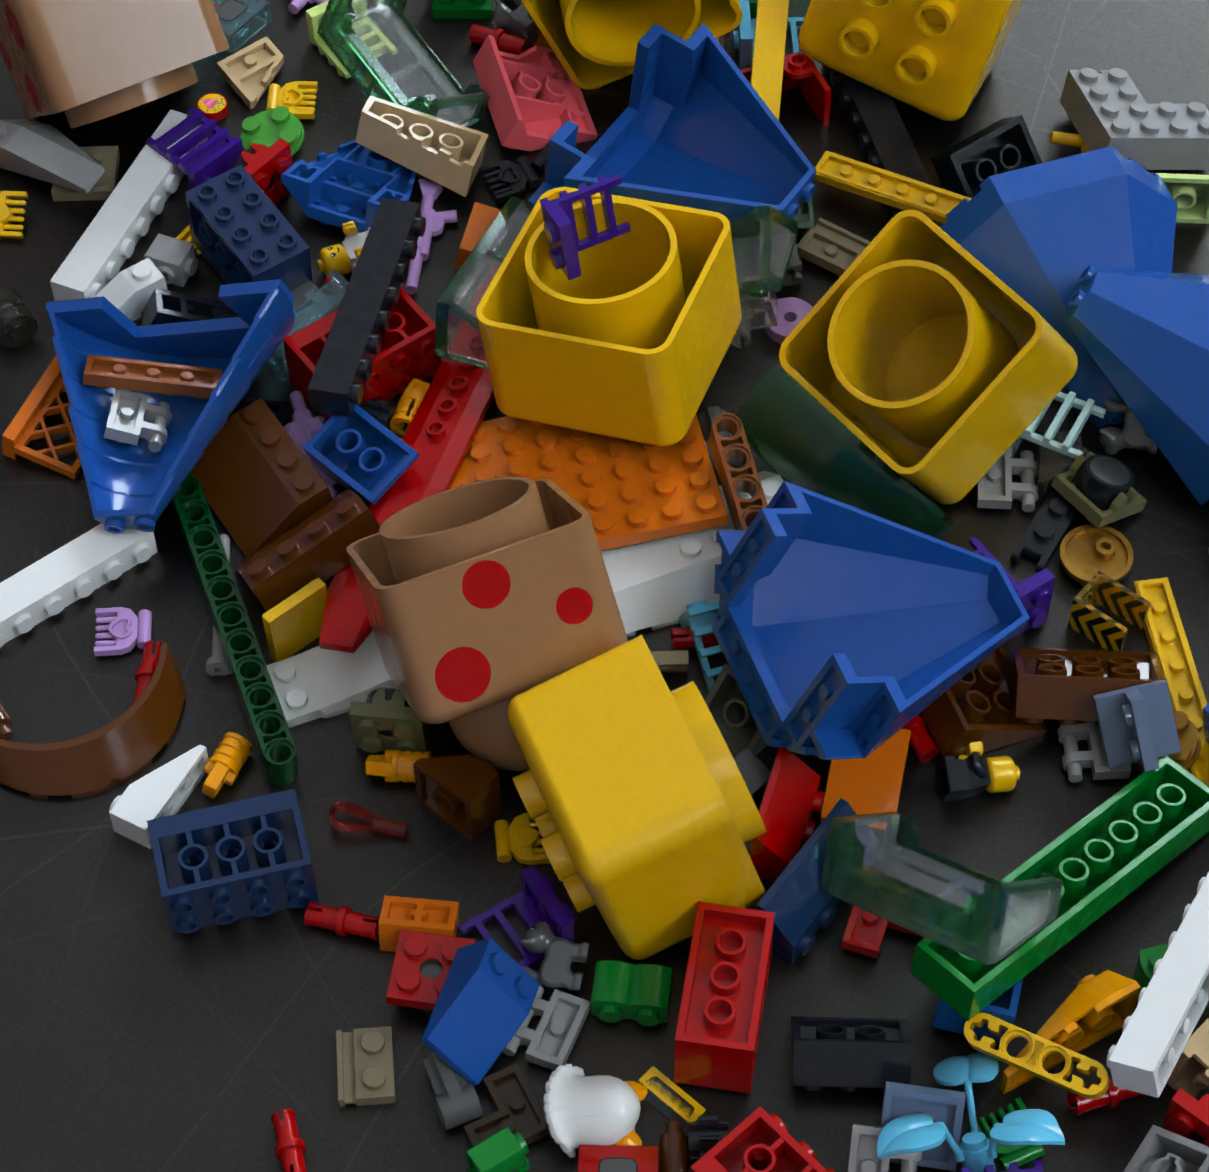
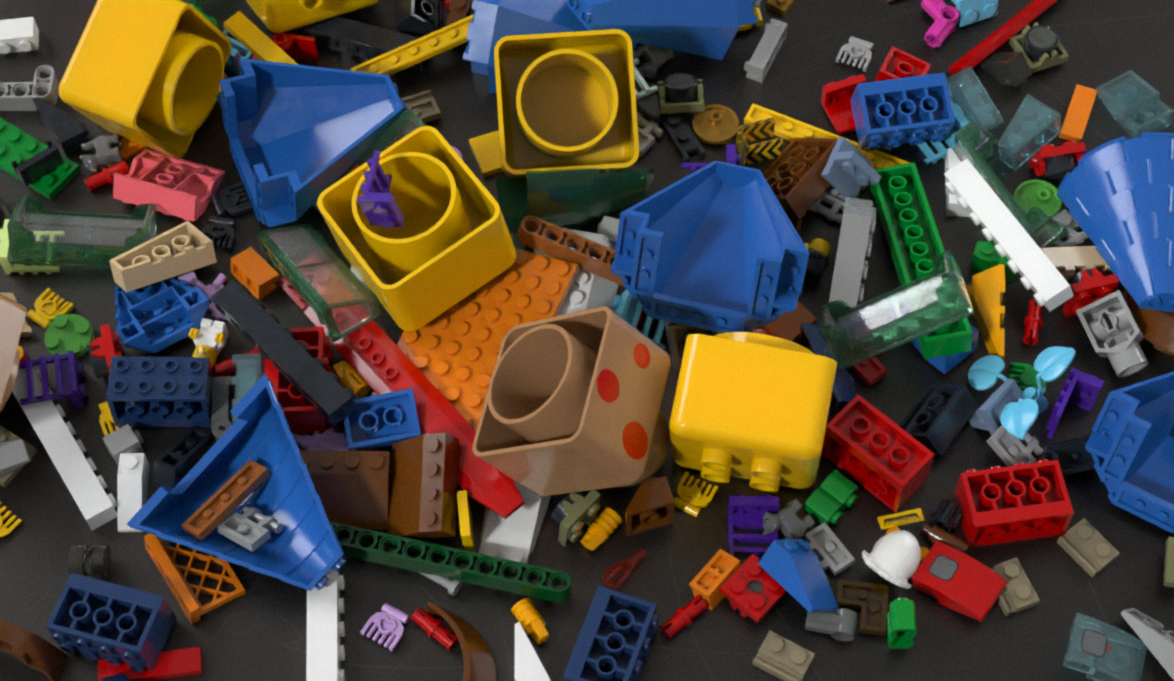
camera: 55 degrees left, 5 degrees up
yellow beam [963,1012,1110,1100] -> none
none -> light grey piece [828,197,876,308]

